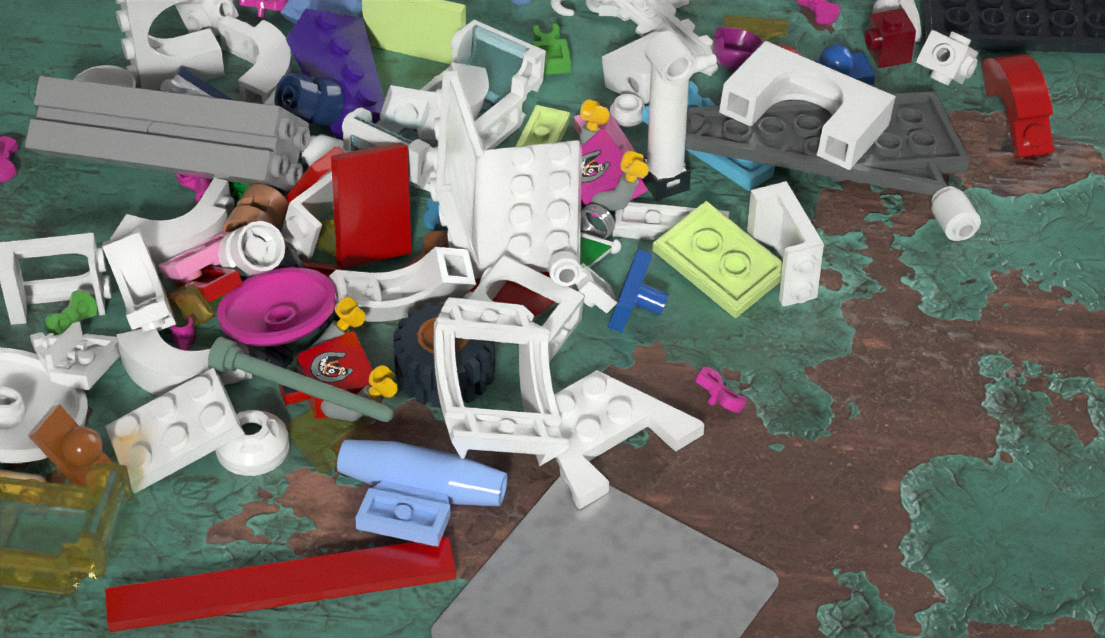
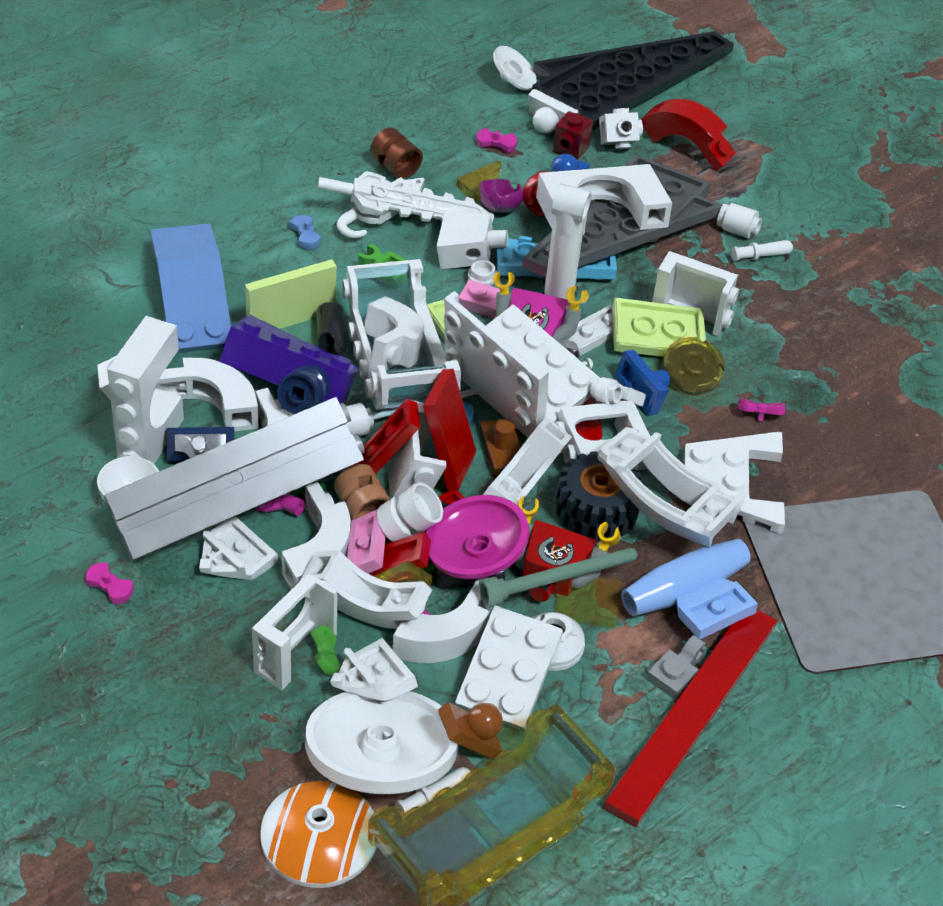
camera: 50 degrees left, 0 degrees up
none -> white slope [199,516,279,580]
none -> black piece [316,302,346,357]
none -> light grey plate [647,635,706,700]
none -> clear yellow tile [662,336,725,396]
none -> white piece [731,240,793,261]

